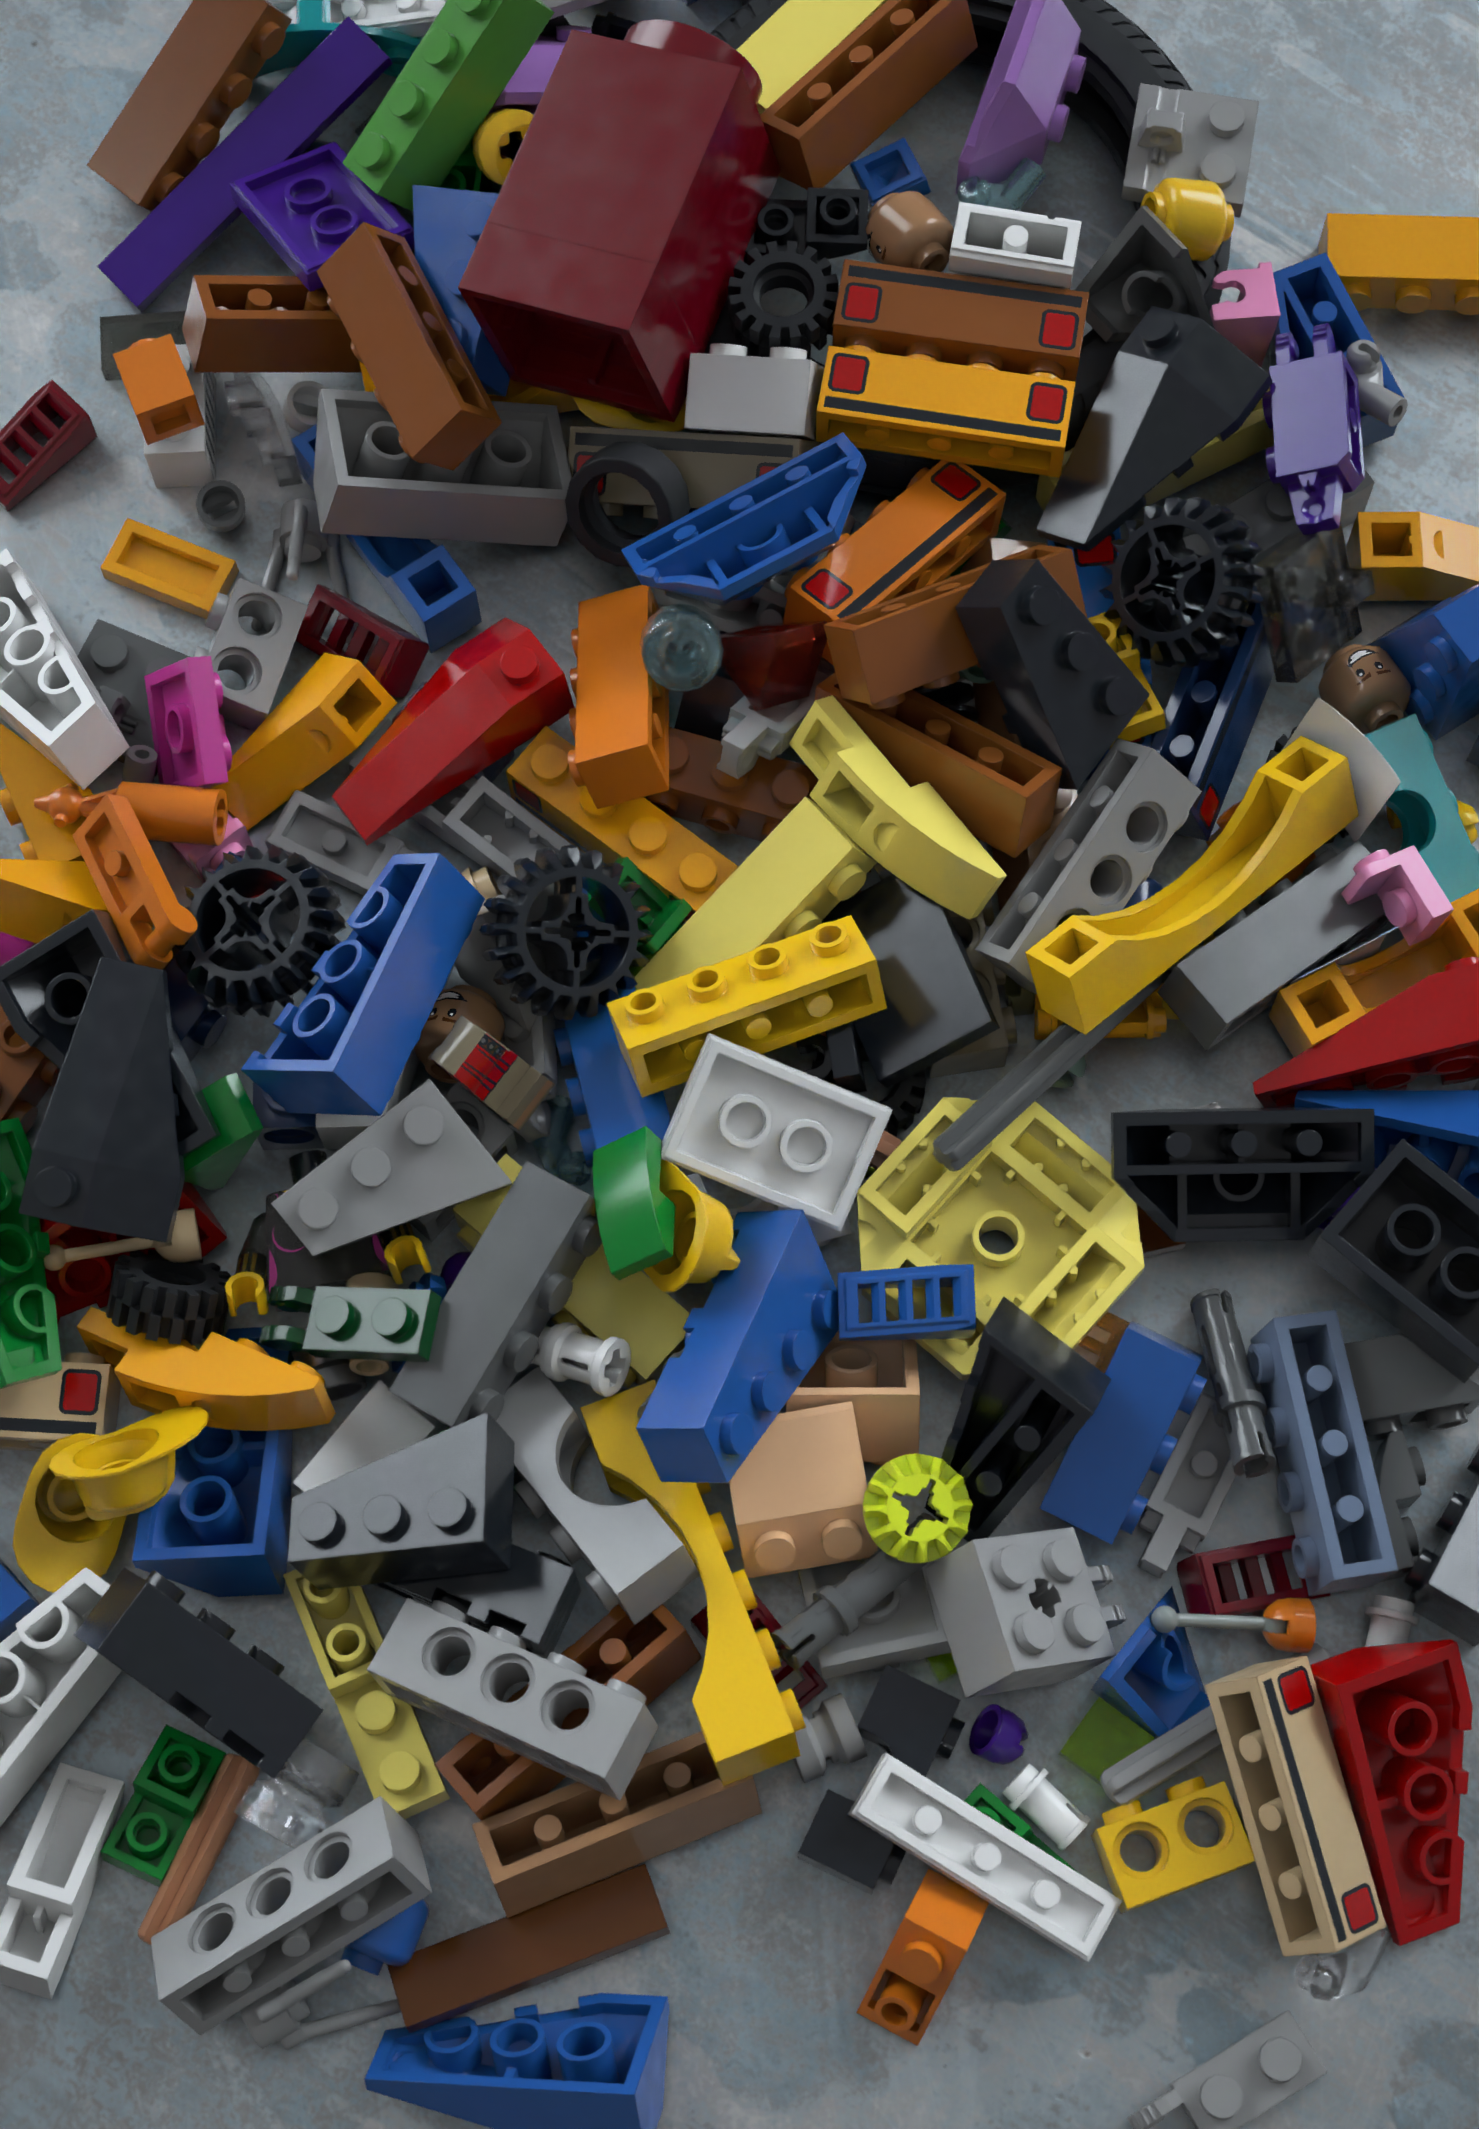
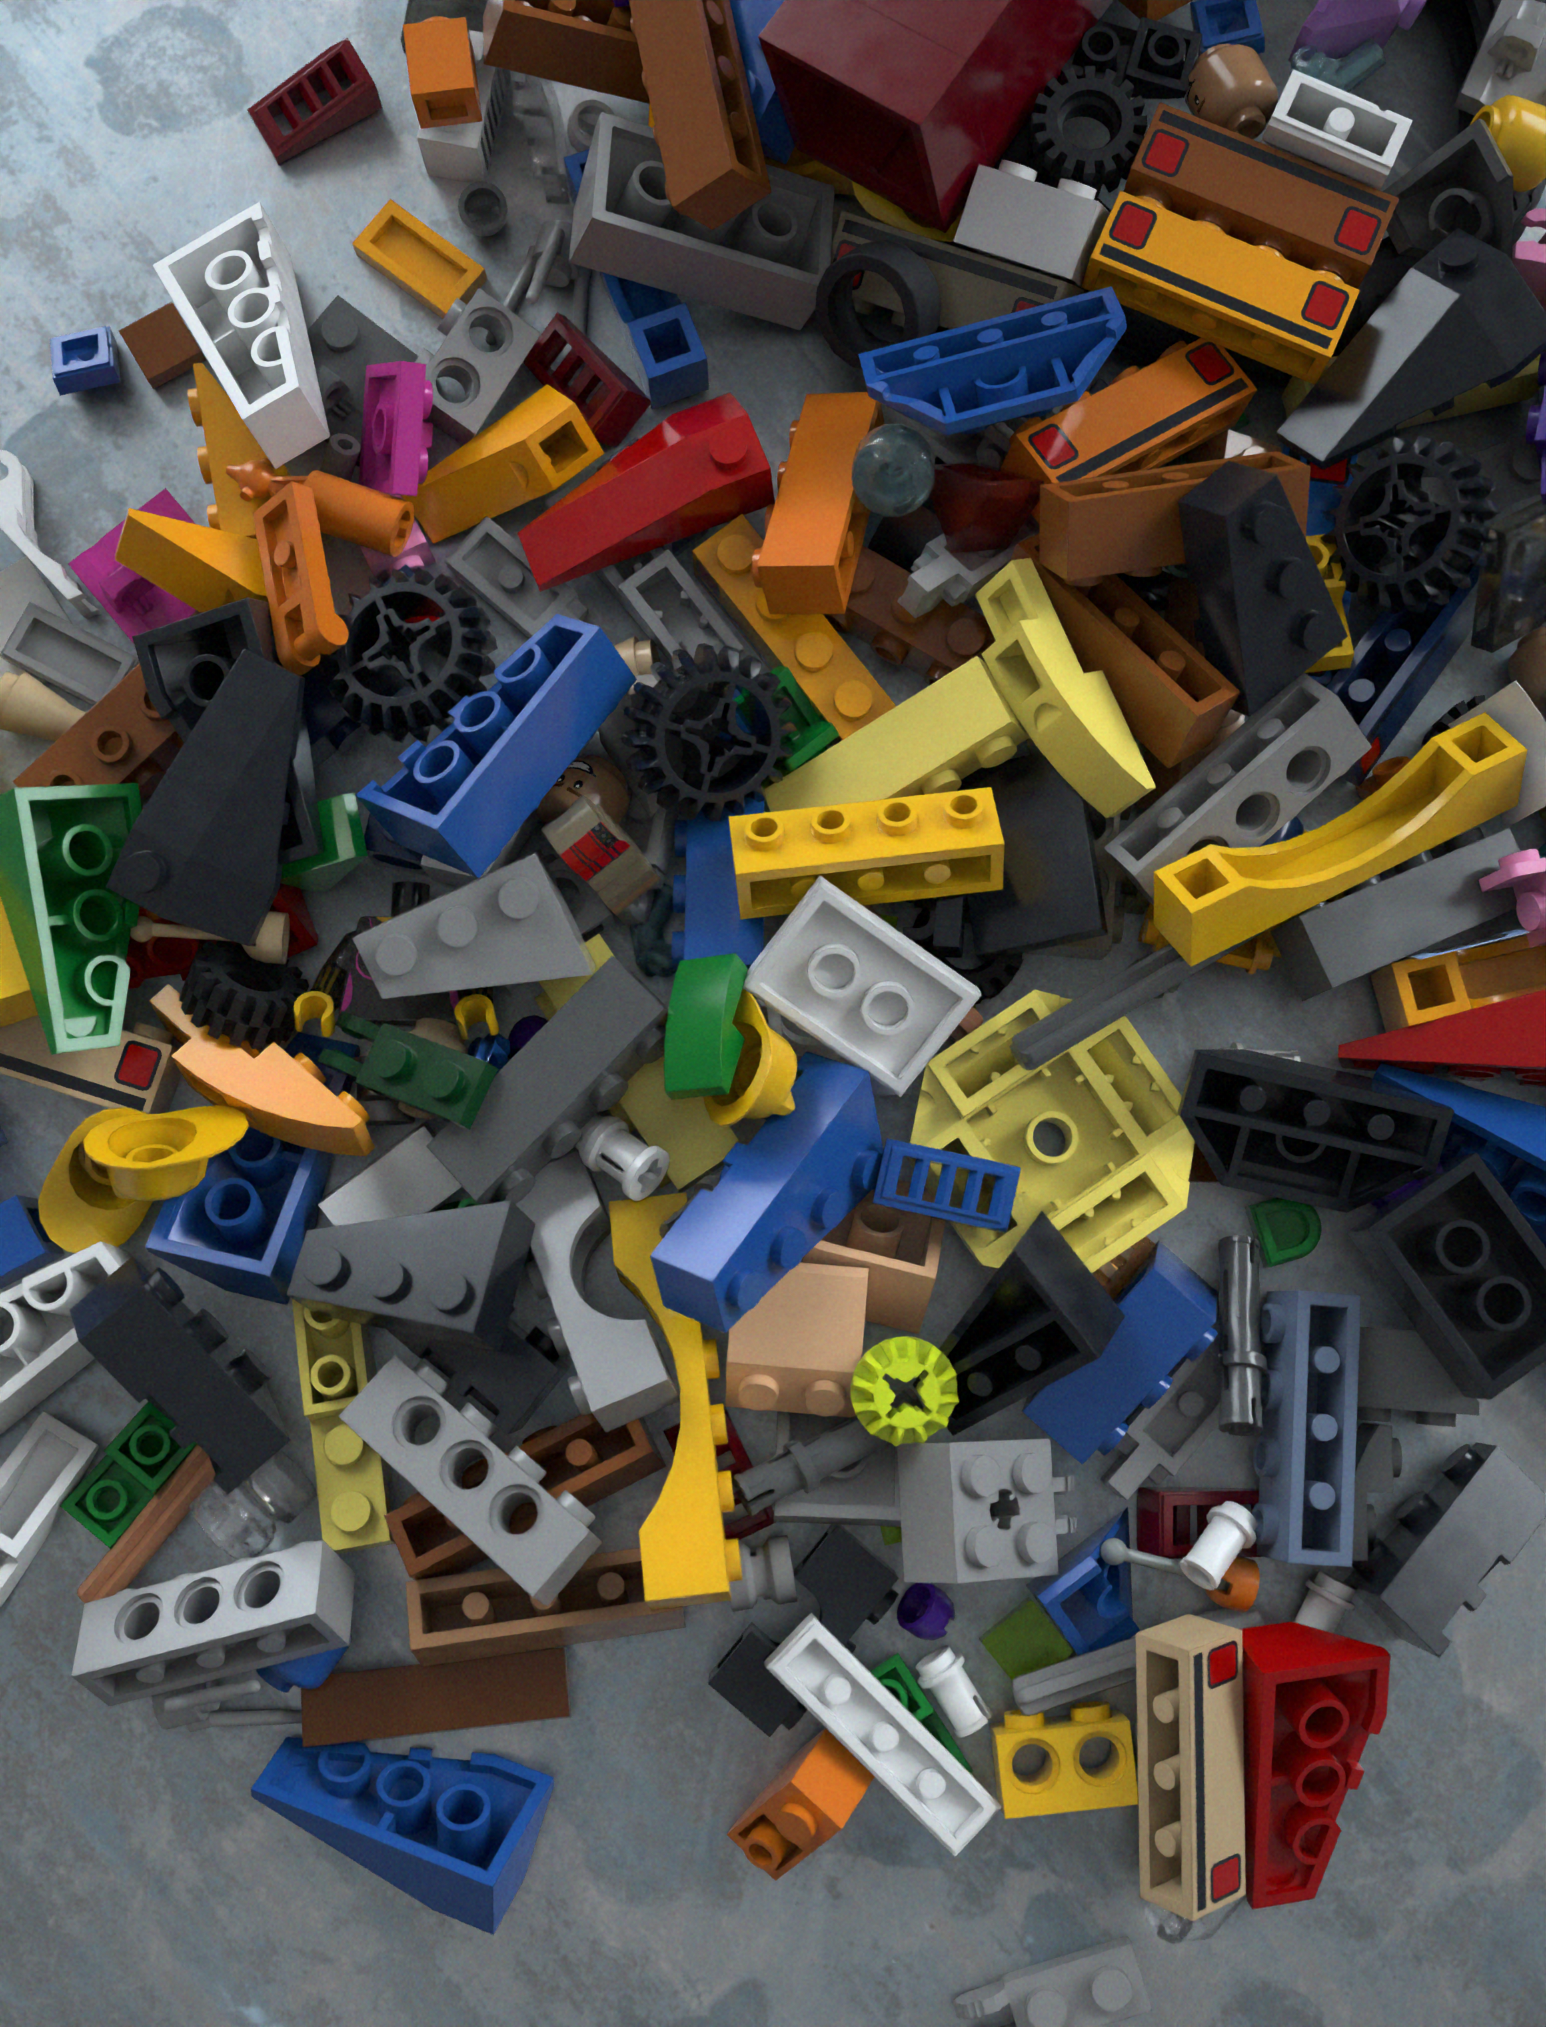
camera: 10 degrees right, 10 degrees up
none -> white pin [1179,1501,1258,1590]
none -> green tile [1244,1198,1322,1268]

